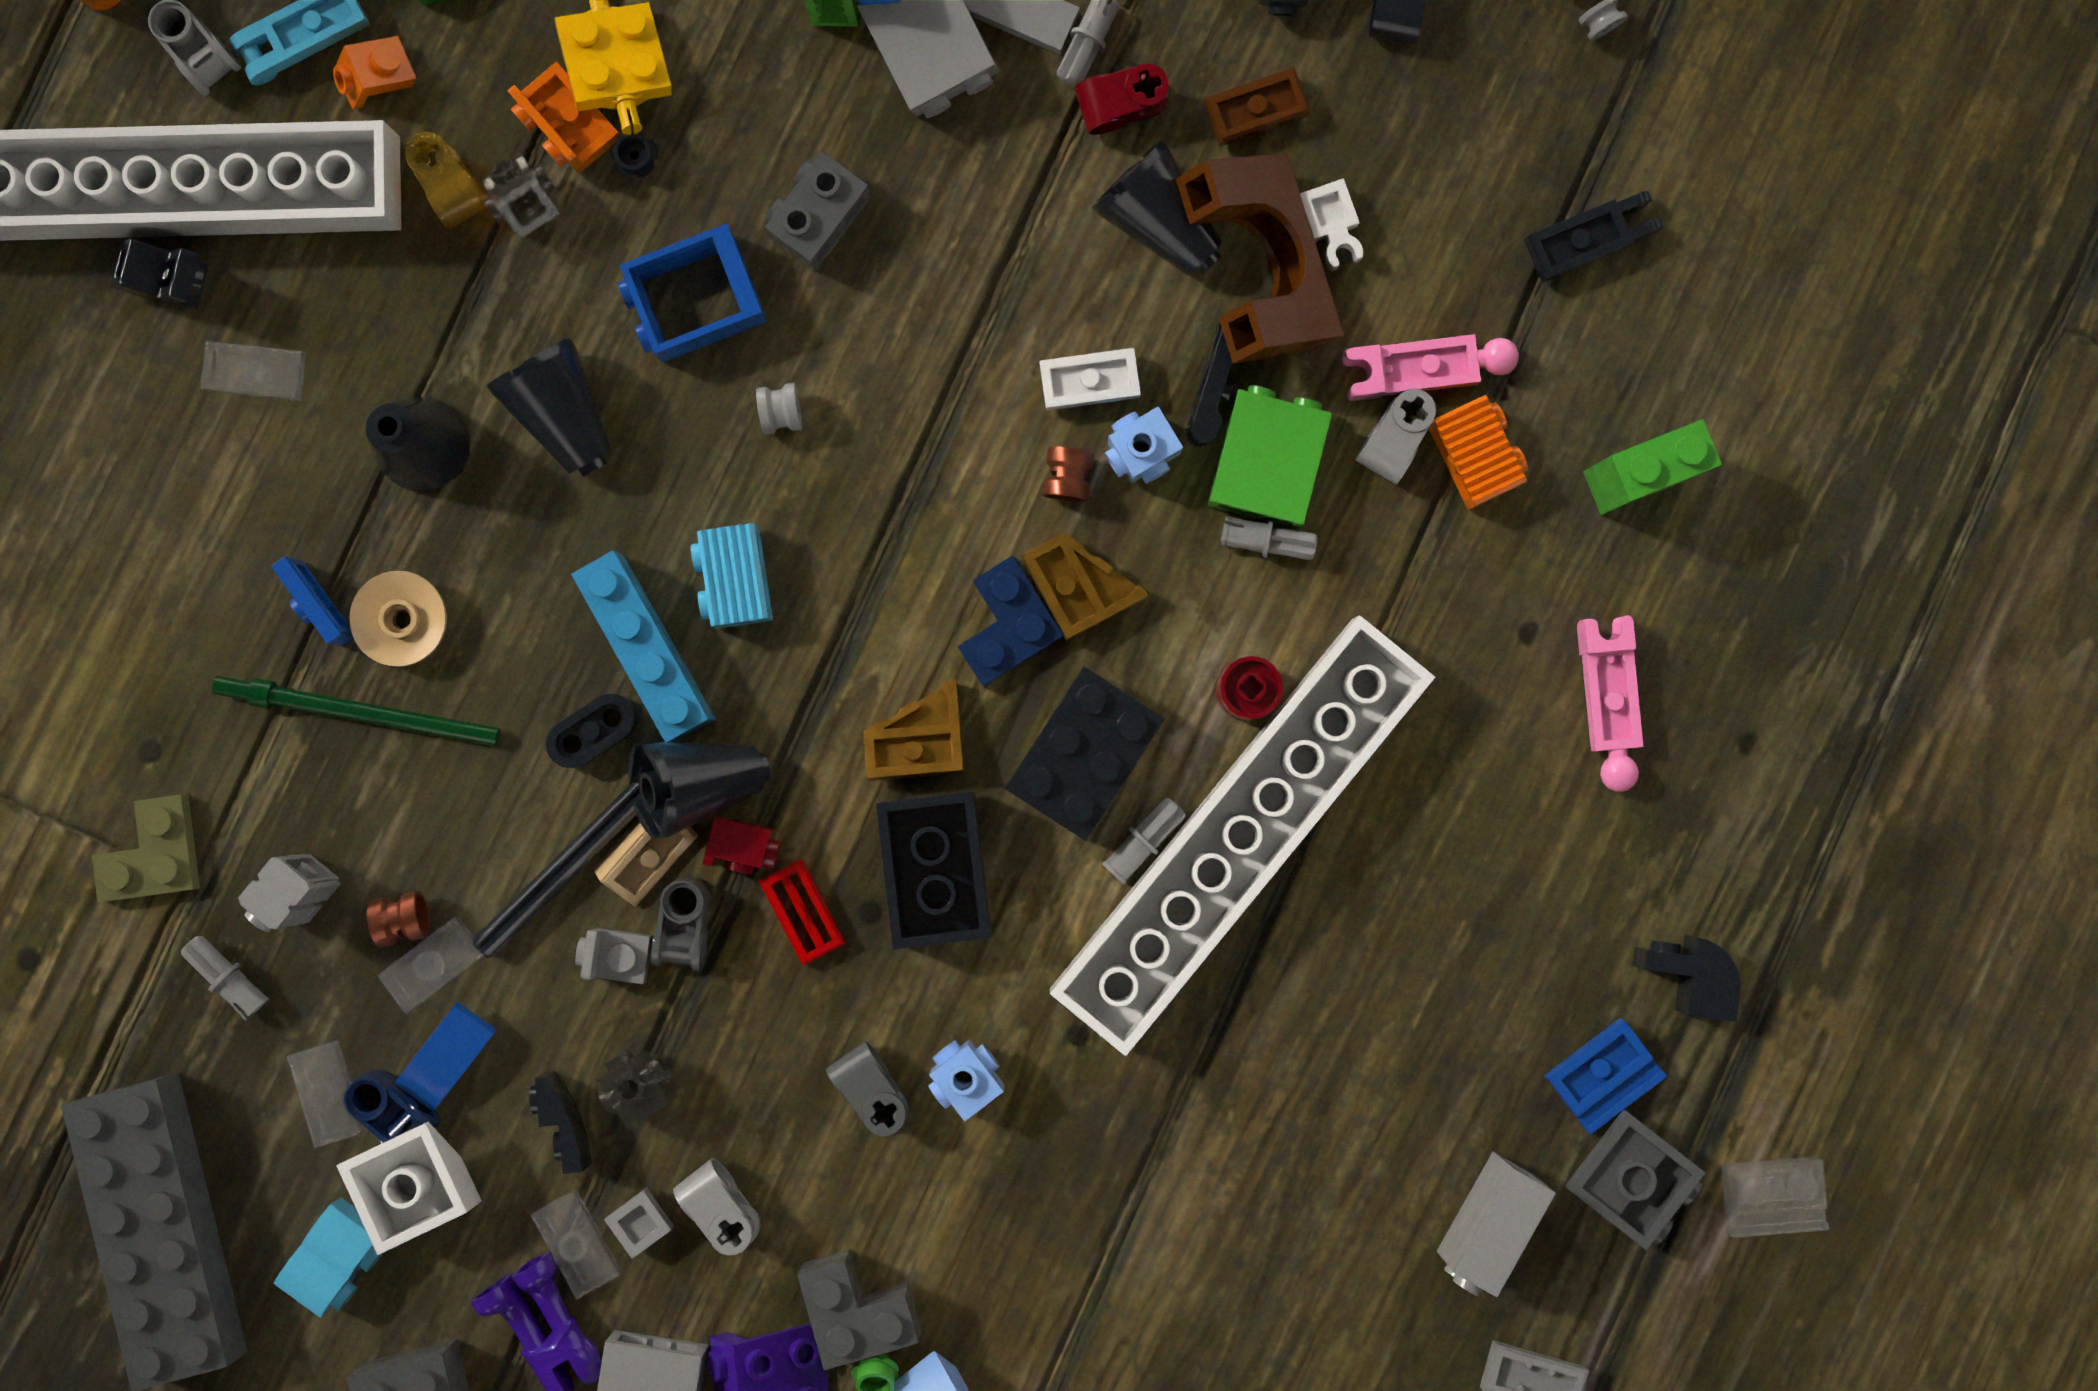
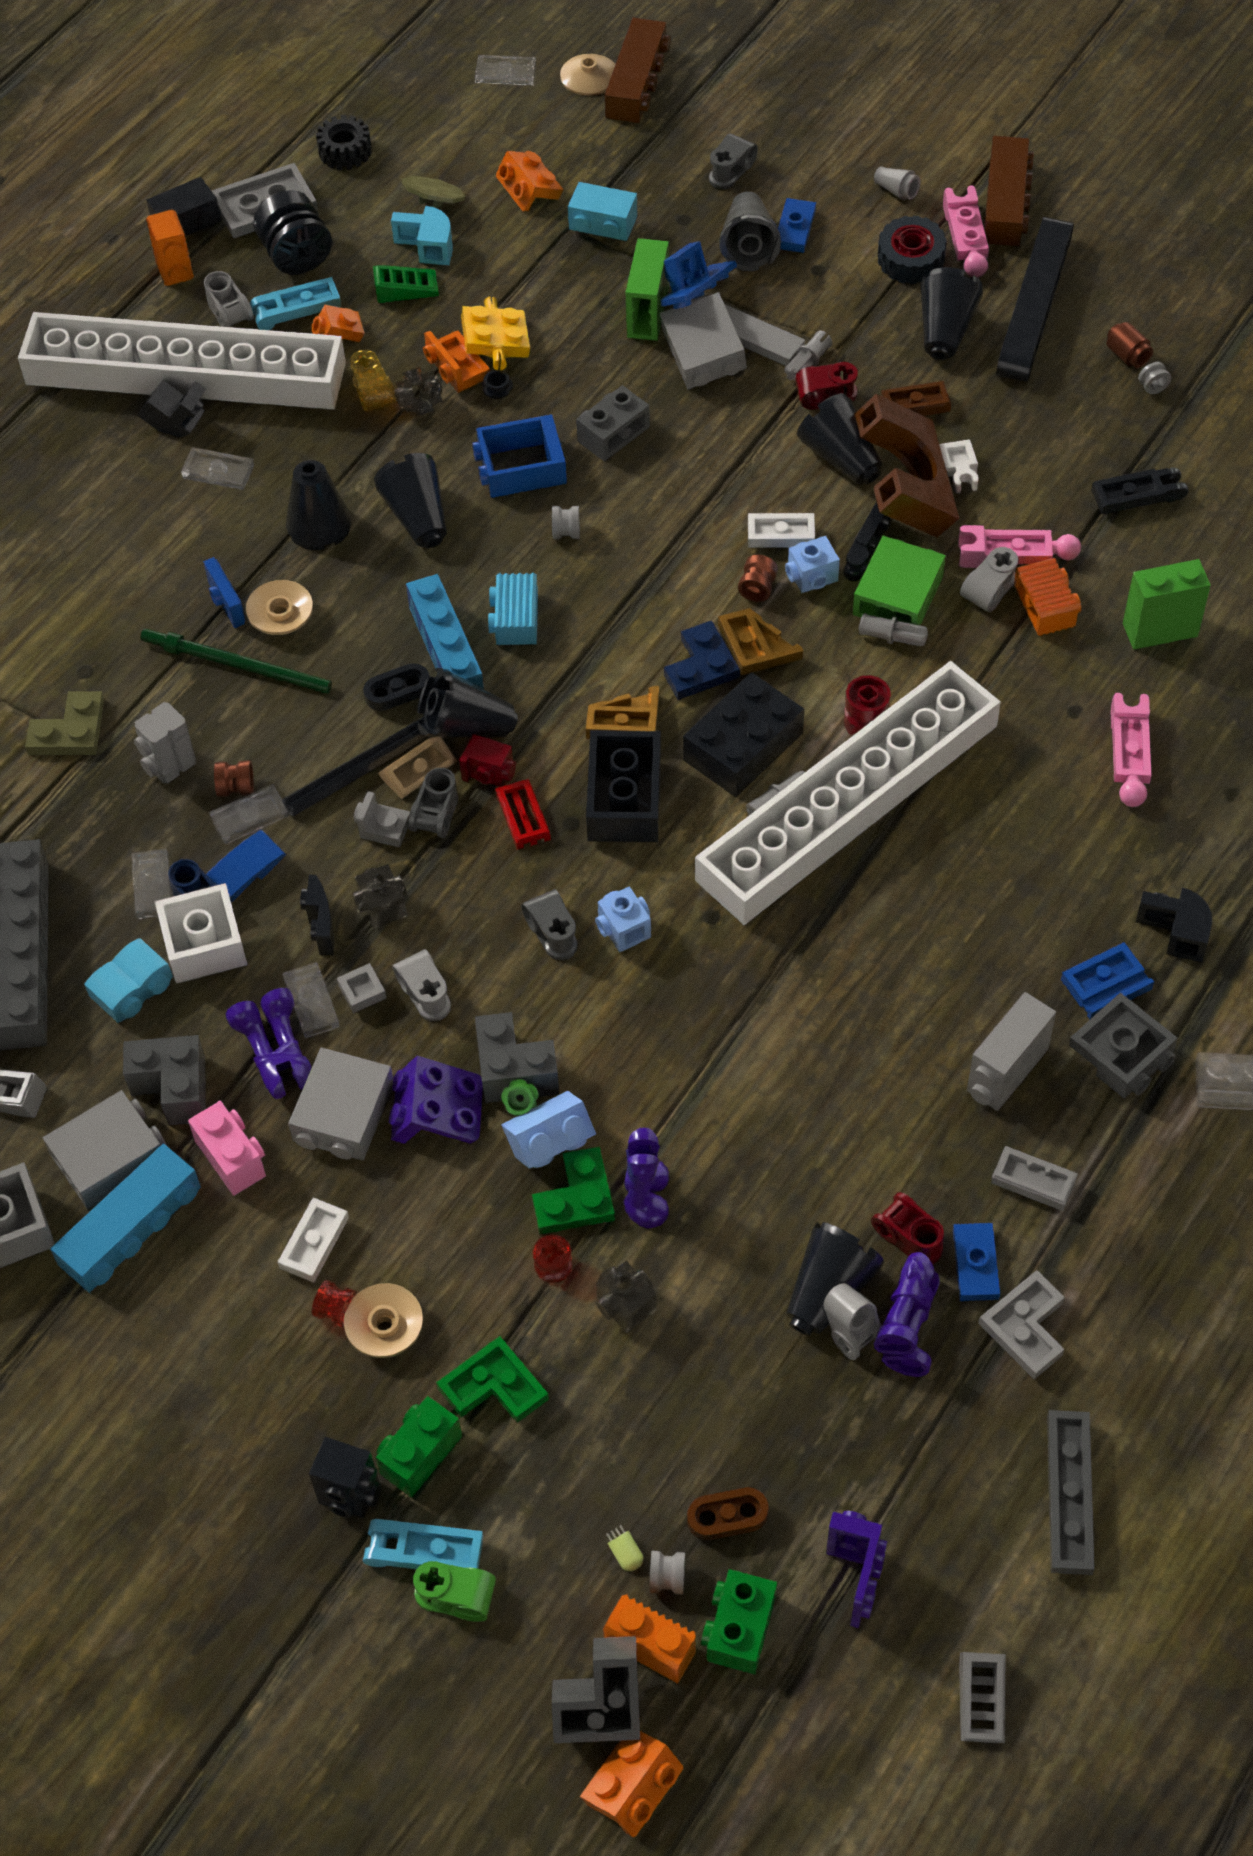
camera: 10 degrees right, 30 degrees down
light grey axle [181,936,269,1021] -> none

